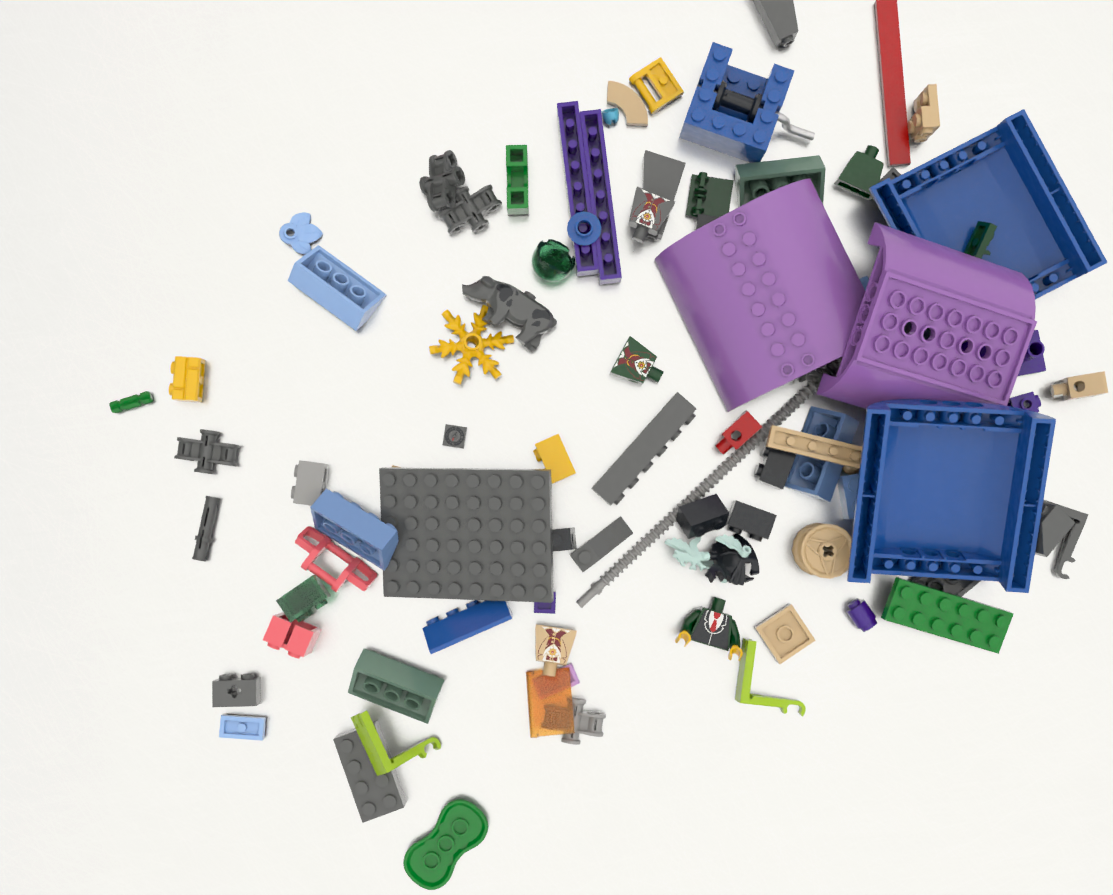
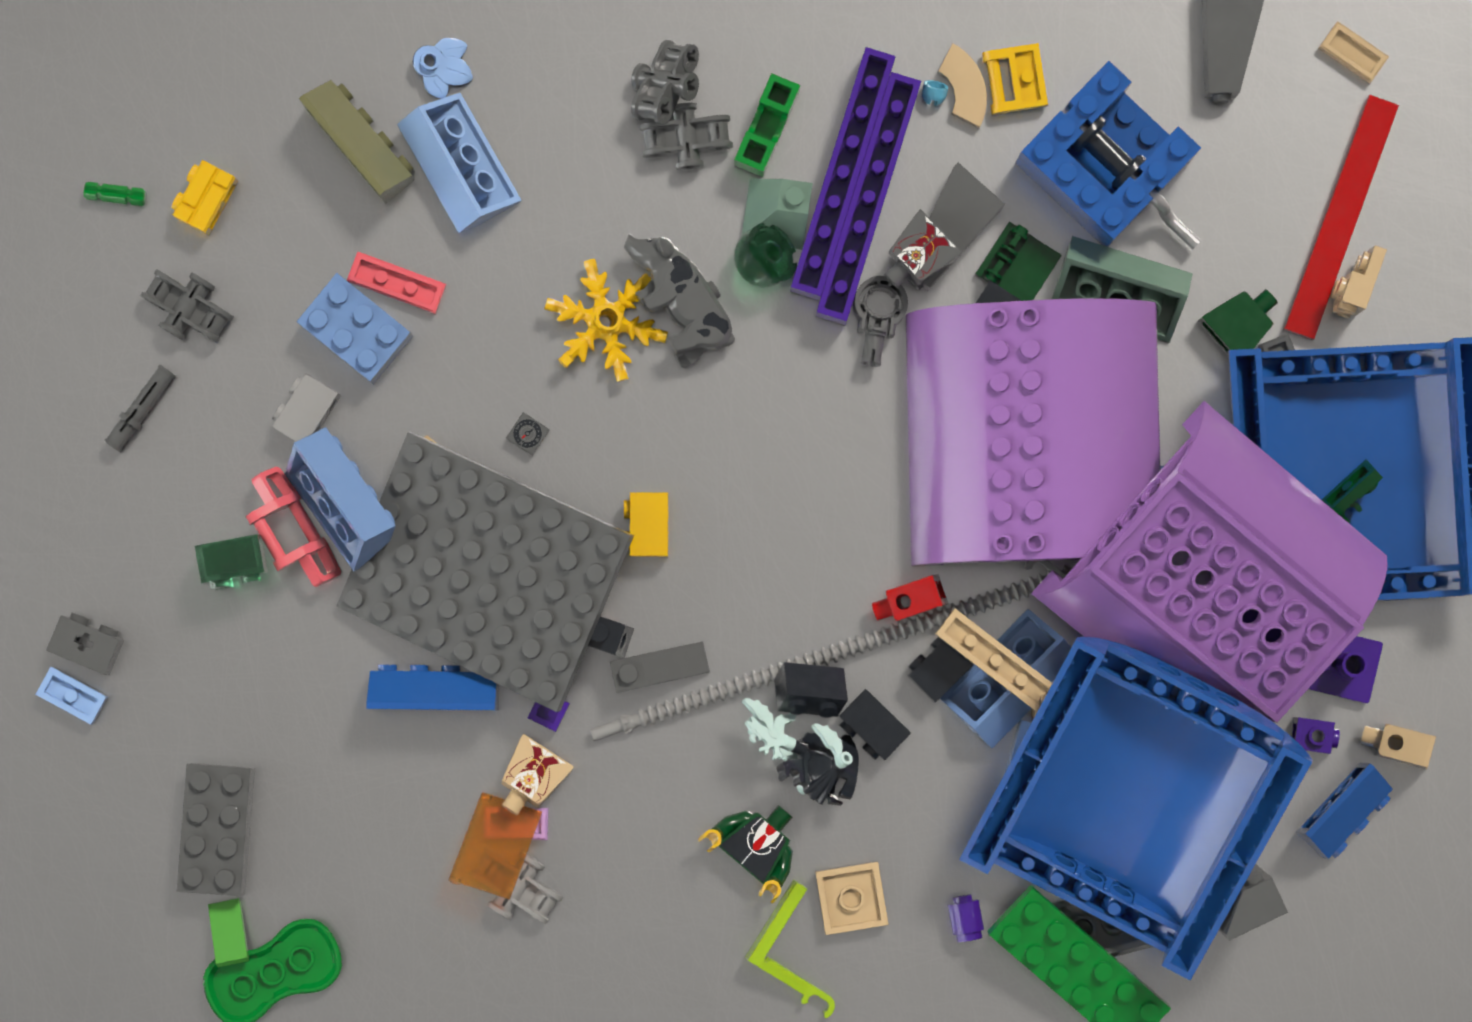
camera: 25 degrees right, 0 degrees up
coral piece [263,612,322,659] -> none
sand green slope [348,648,444,724] -> none
lime hinge [350,710,441,776] -> none
blue piece [567,211,601,246] -> none
dark grey brick [591,392,697,506] -> none
dark green torso [610,336,664,385] -> none
tan piece [792,523,852,579] -> none
dark grey hinge [1043,500,1089,579] -> none
none -> bright green tile [208,898,249,967]
none -> medium blue brick [297,273,413,385]
none -> olive slope [299,80,414,204]
none -> coral tile [347,252,447,314]
none -> sand green slope [741,179,813,250]
none -> dark grey pin [853,276,908,367]
none -> blue slope [1296,763,1393,859]

